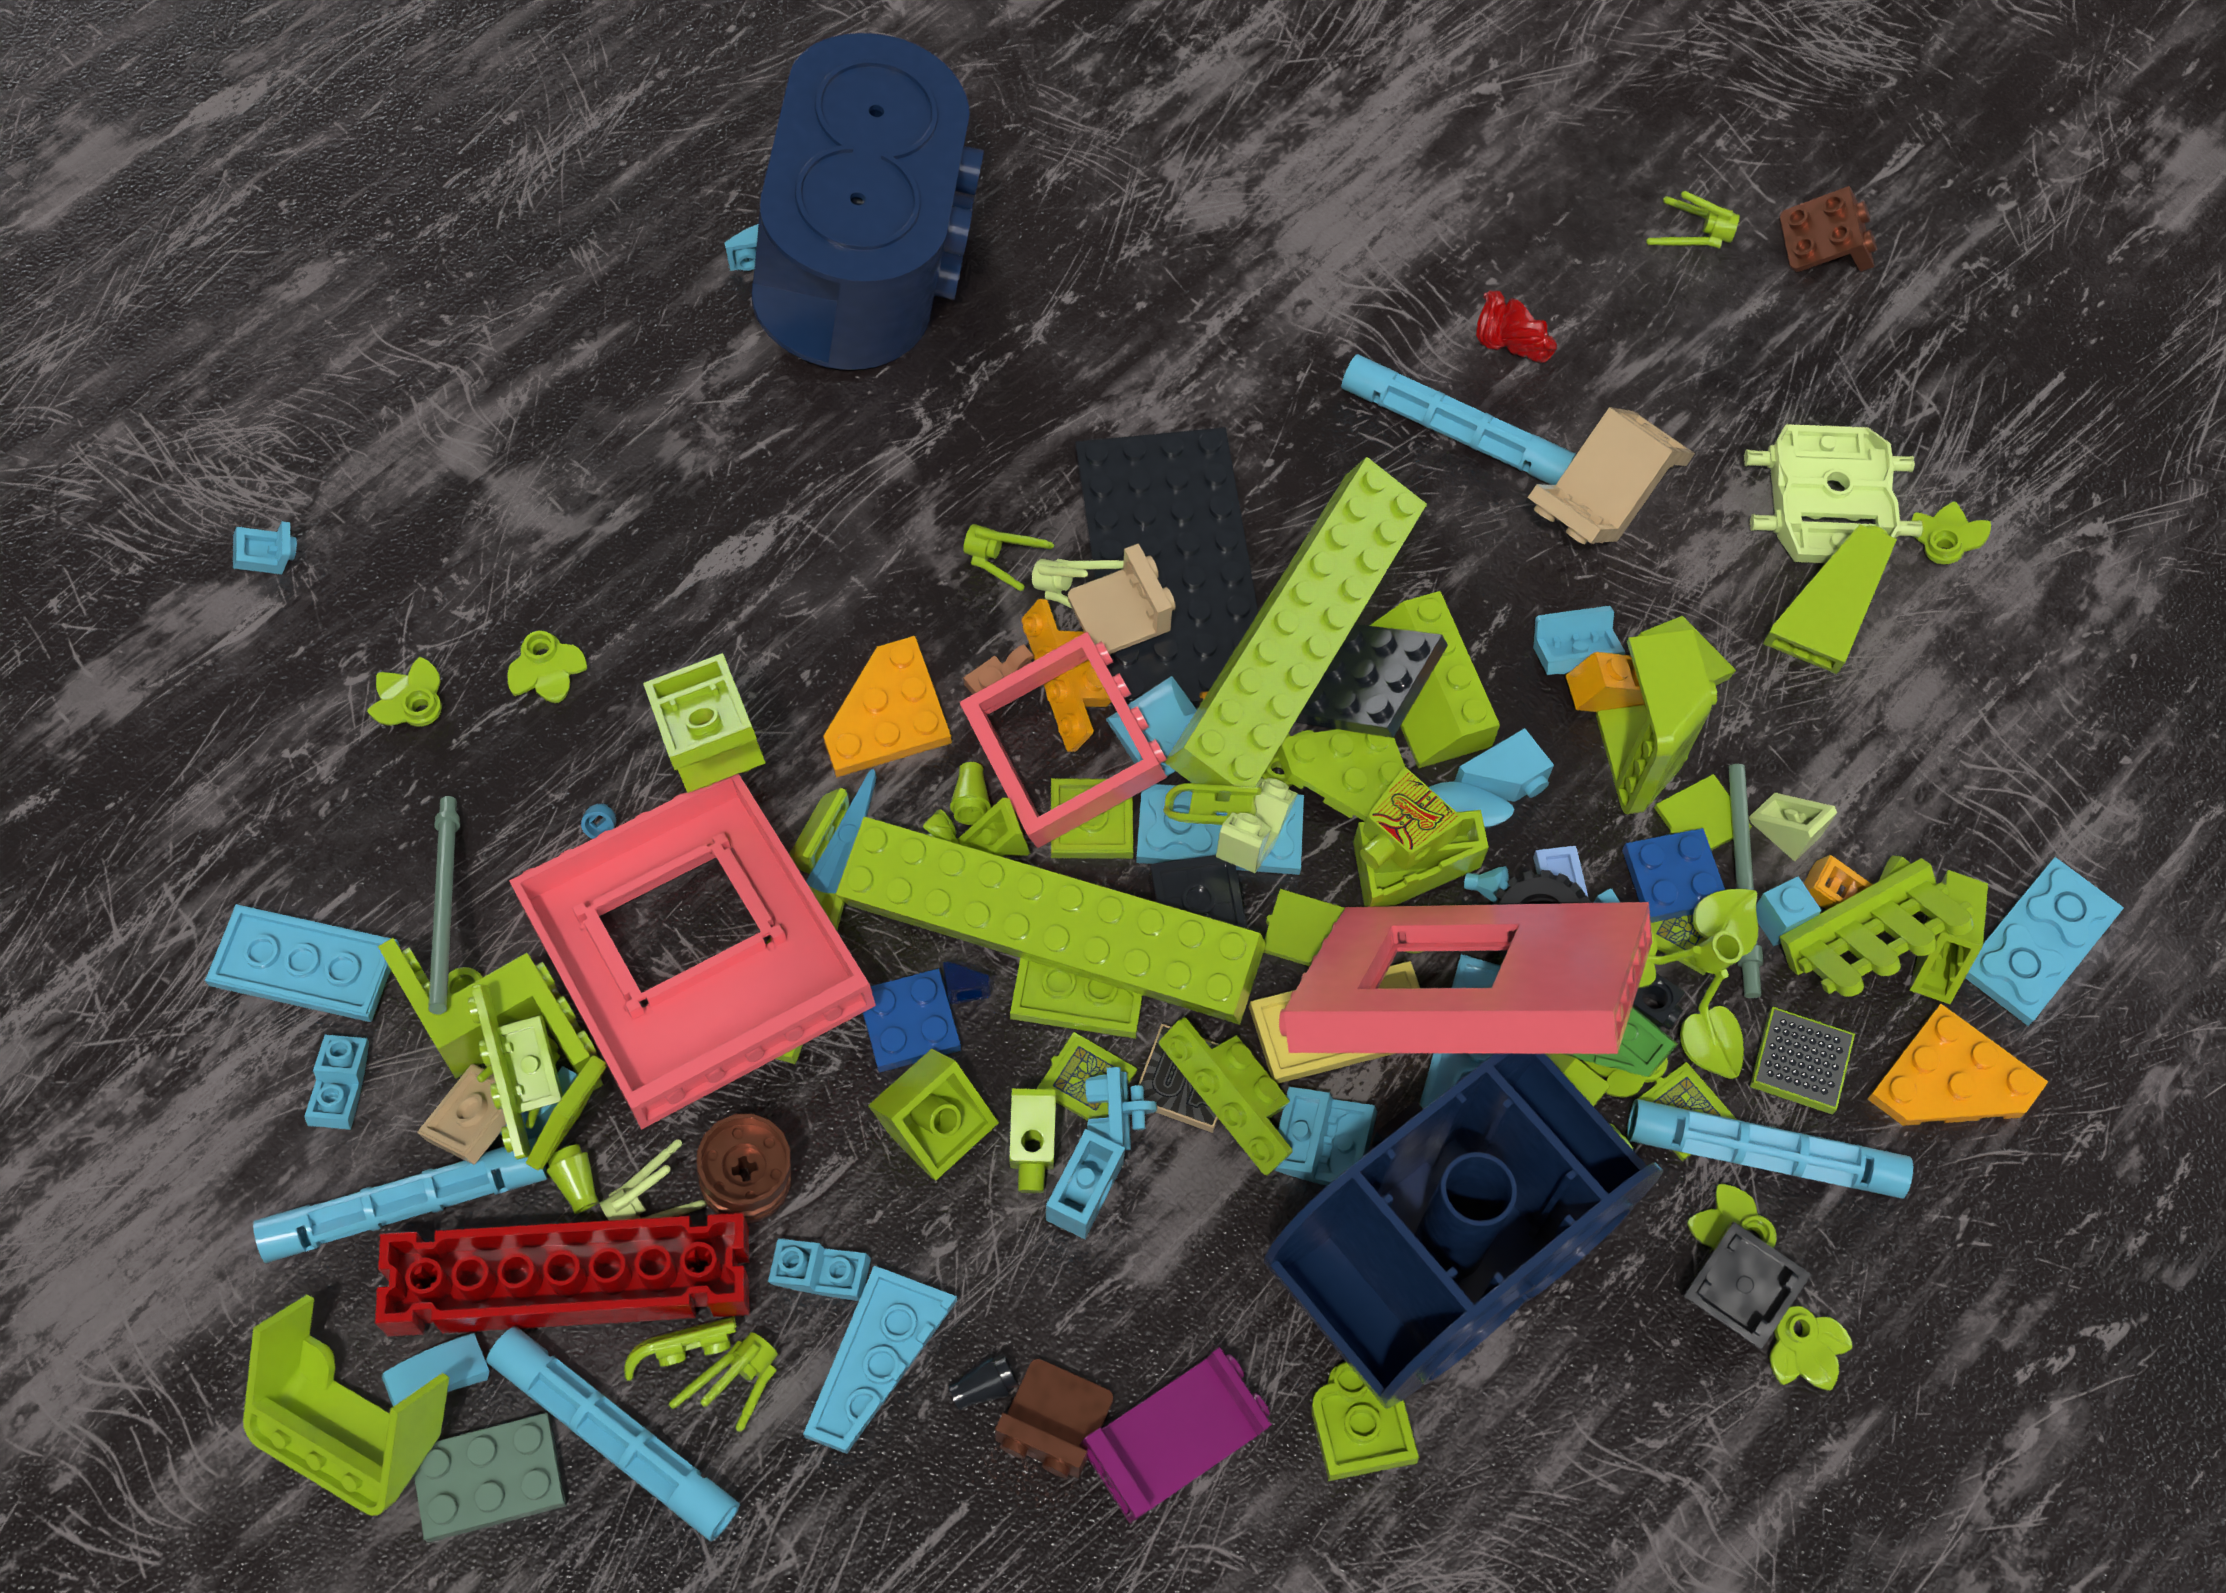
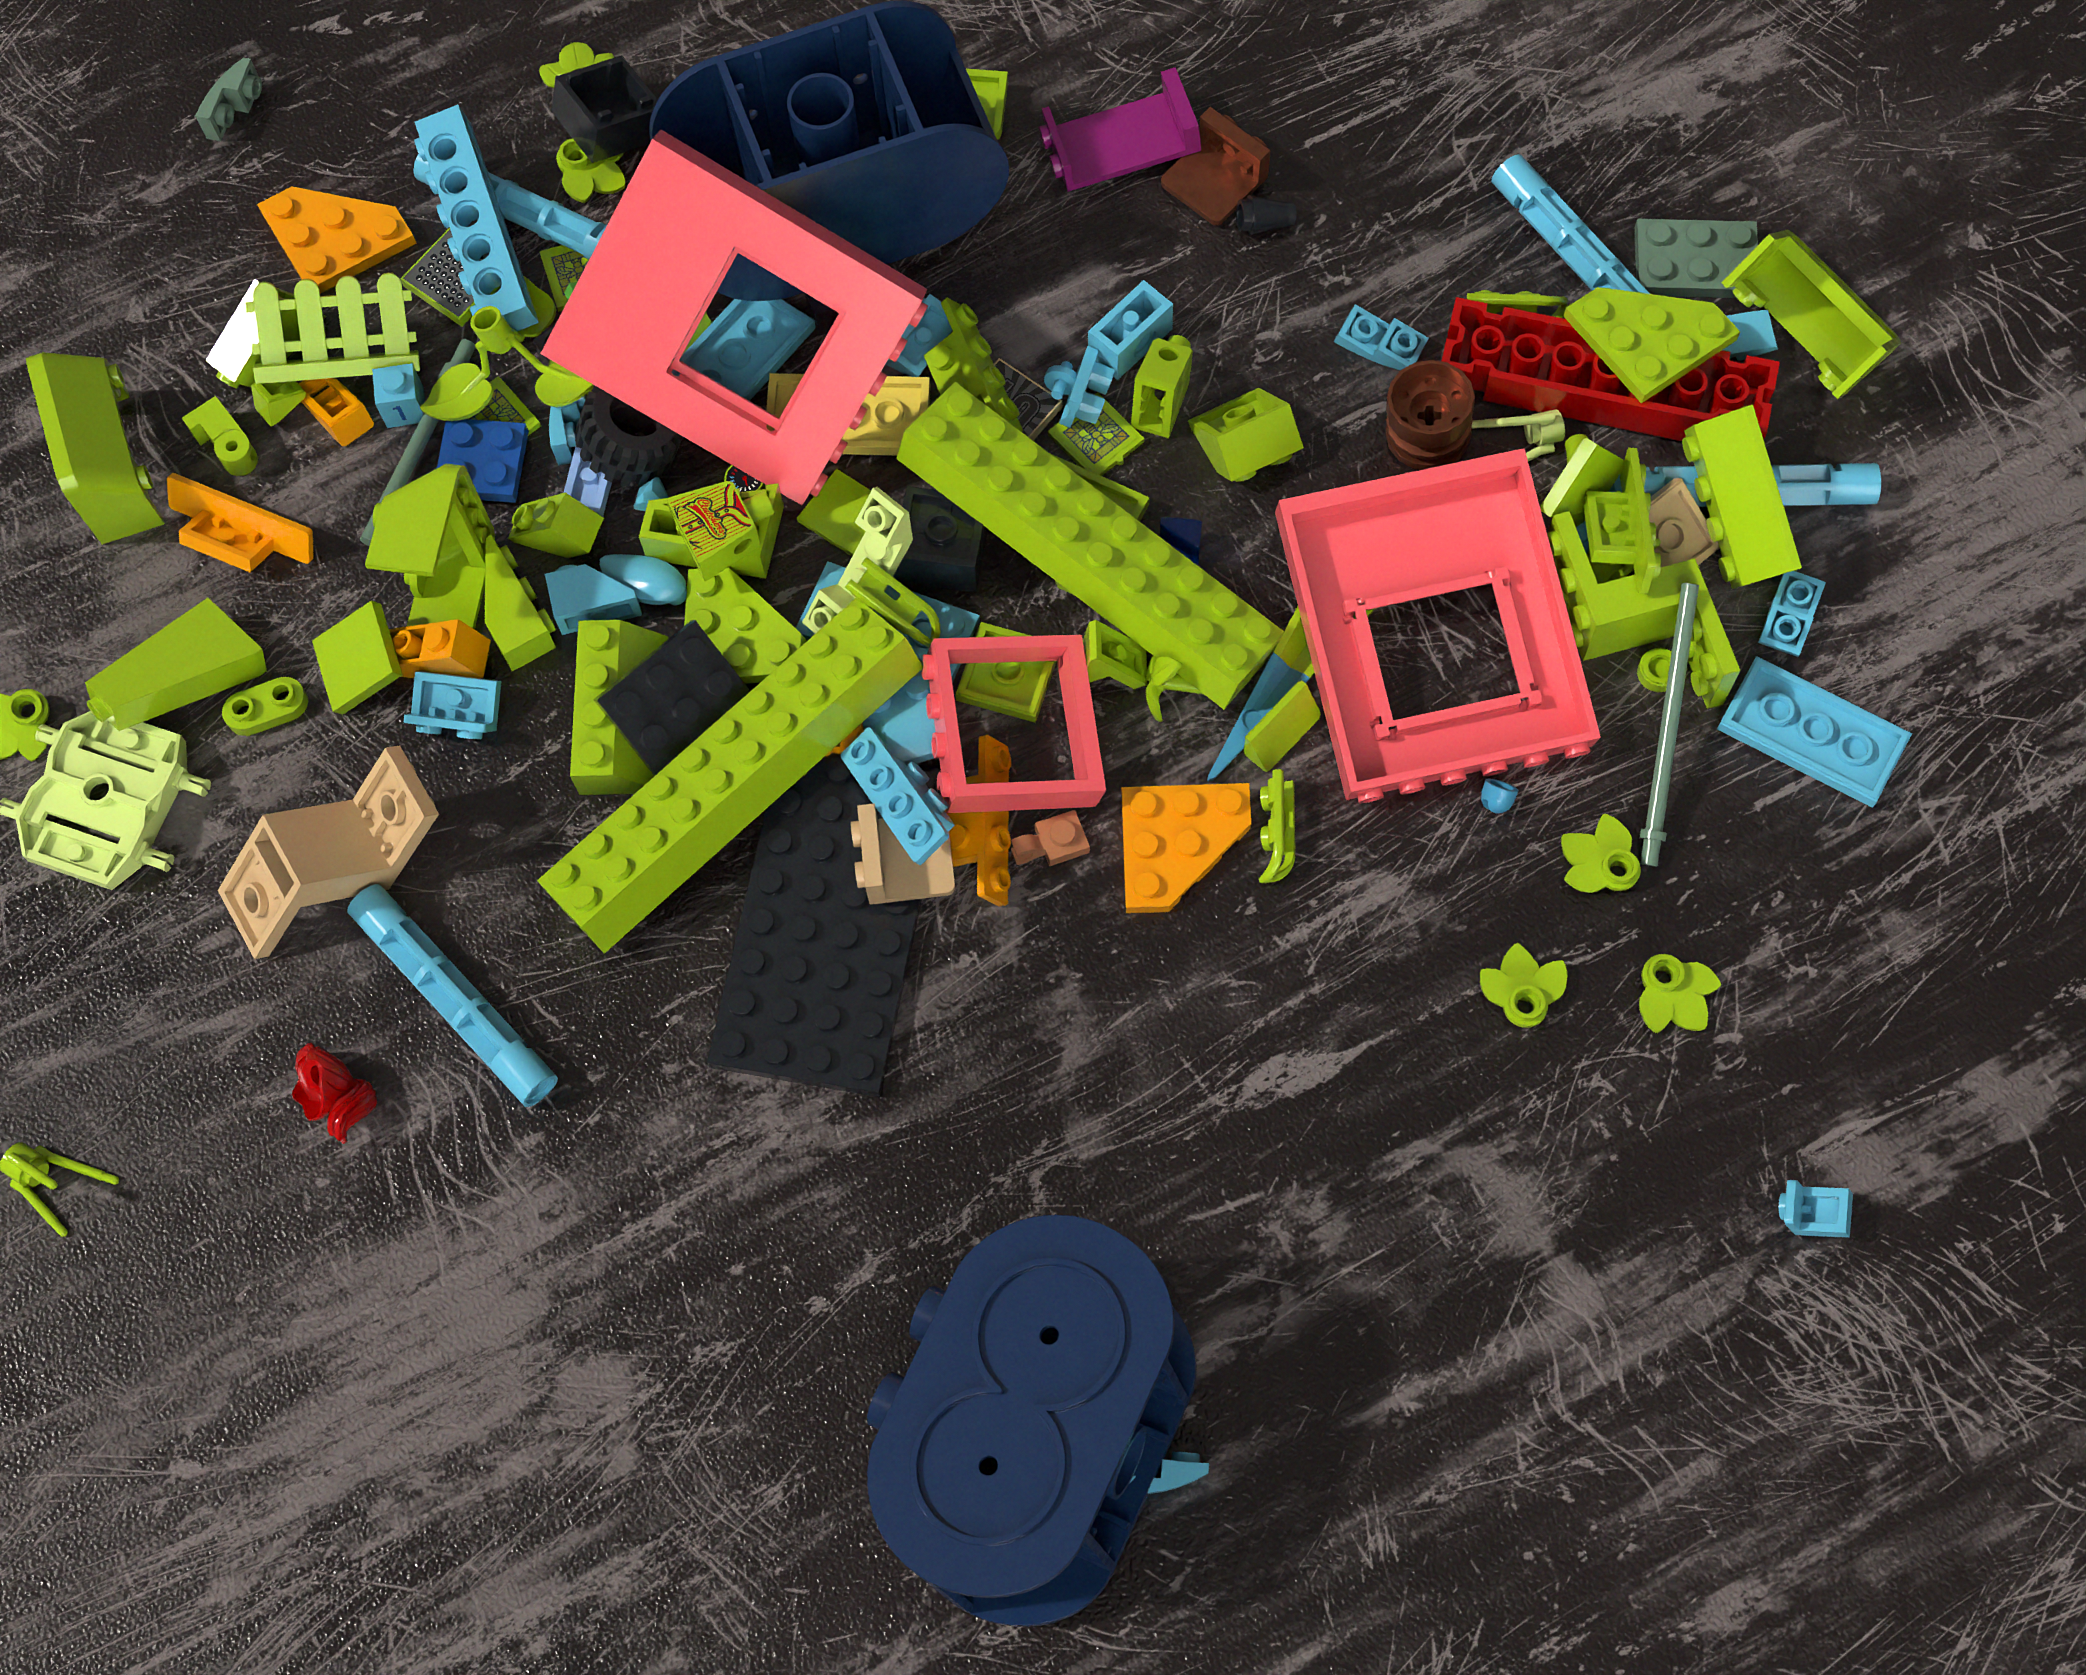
camera: 155 degrees left, 5 degrees up
lime bracket [643,653,765,793] -> none
lime plant [669,1332,778,1432] -> none
medium azure wing [803,1266,957,1454] -> none
blue plate [863,969,961,1073] -> none
lime cone [950,762,991,825] -> none
lime plant [963,524,1054,591] -> none
yellowish green plant [1032,559,1123,609] -> none
yellowish green slope [1749,793,1837,861] -> none
medium azure piece [1965,857,2124,1026] -> none
none -> lime windscreen [26,352,165,545]
none -> light orange bracket [167,473,313,573]
none -> lime leg [182,396,258,476]
none -> sand green slope [195,58,262,142]
none -> lime plate [222,677,308,736]
none -> medium azure brick [414,104,539,331]
none -> lime slope [485,535,556,671]
none -> lime slope [508,492,604,558]
none -> medium azure bracket [841,727,955,865]
none -> lime piece [1259,769,1295,884]
none -> lime plate [1561,814,1641,893]
none -> lime plate [1563,287,1740,404]
none -> lime slope [1682,404,1802,589]

